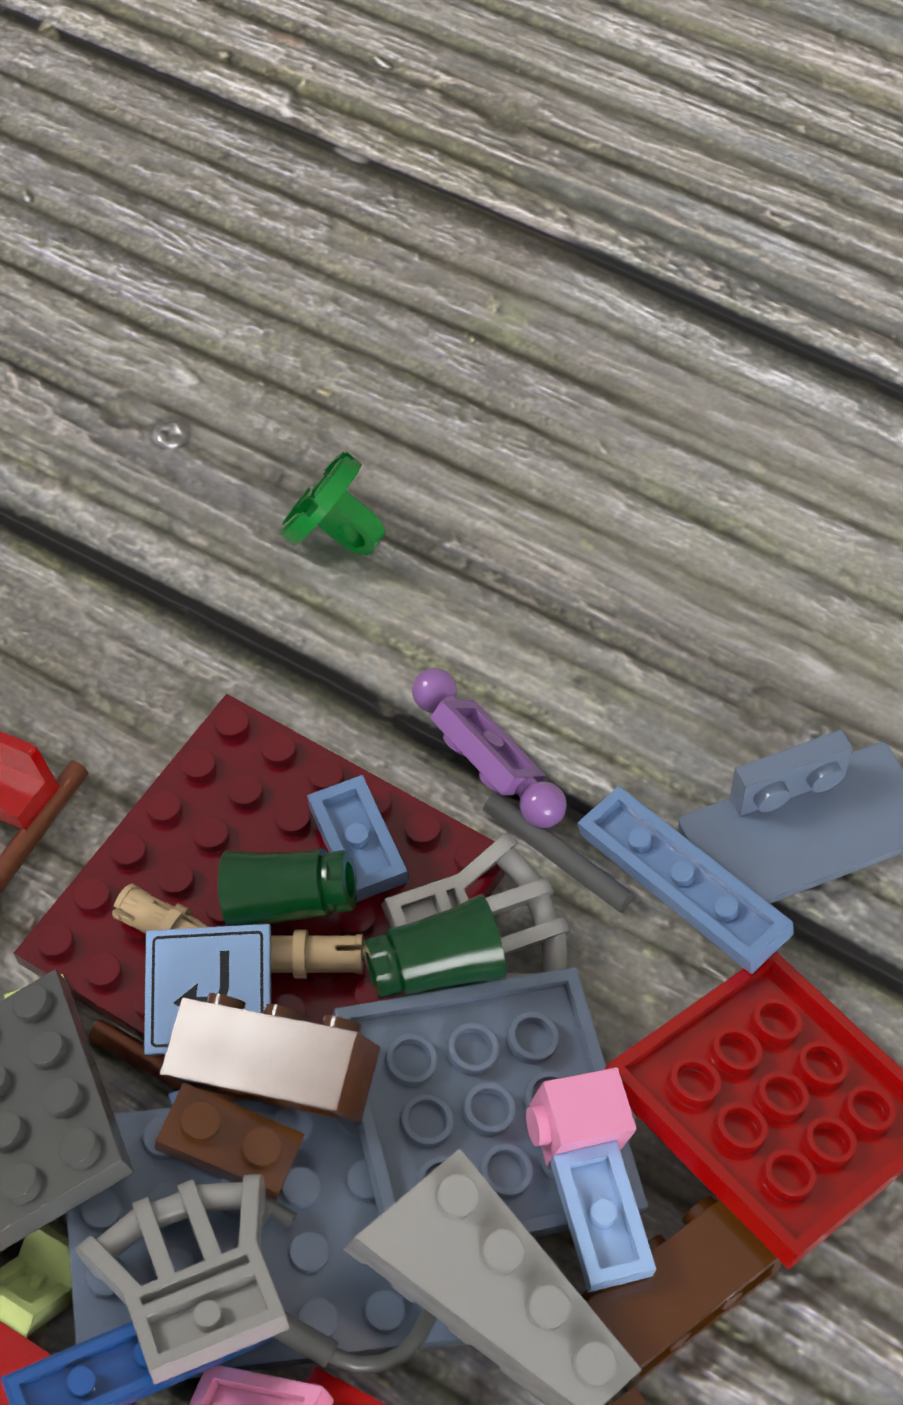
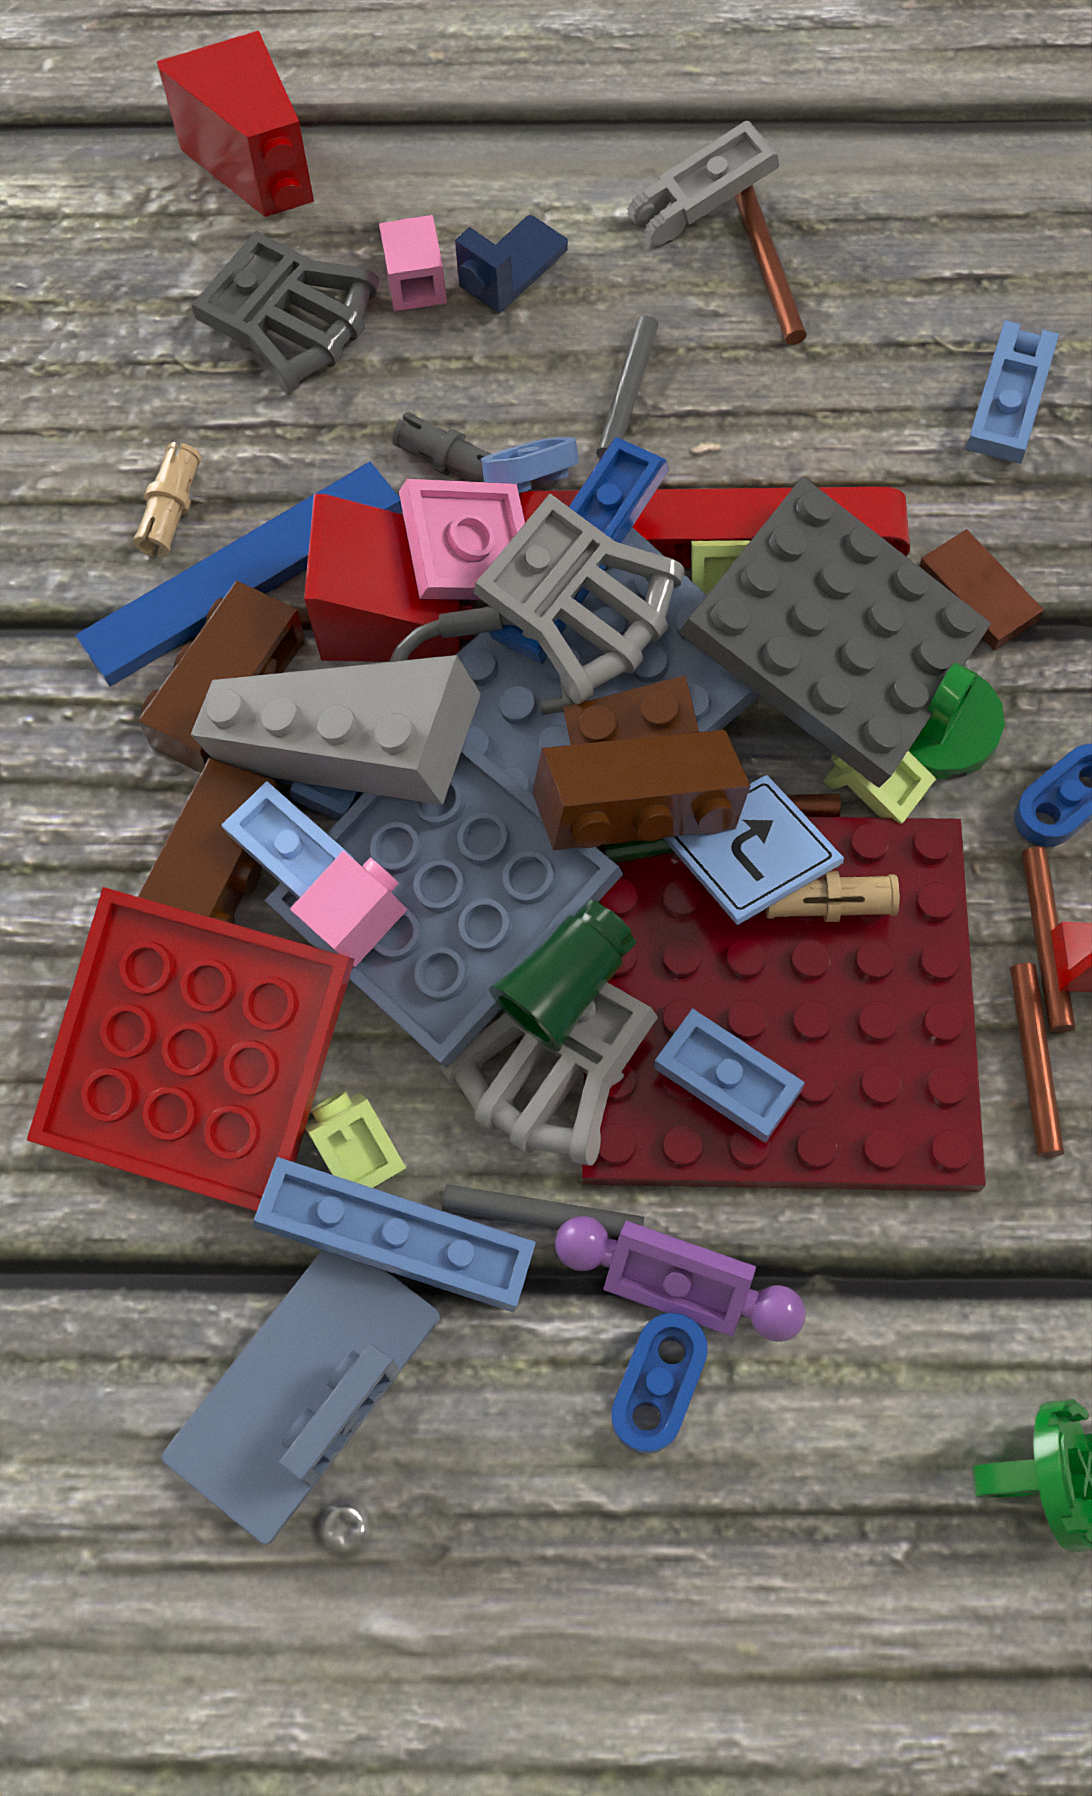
camera: 150 degrees right, 10 degrees up
dark green plant [218,849,357,926] -> none
tan pin [271,929,364,979] -> none
none -> yellowish green bracket [305,1091,406,1188]
none -> blue plate [611,1313,708,1454]
none -> copper bar [1010,963,1064,1158]

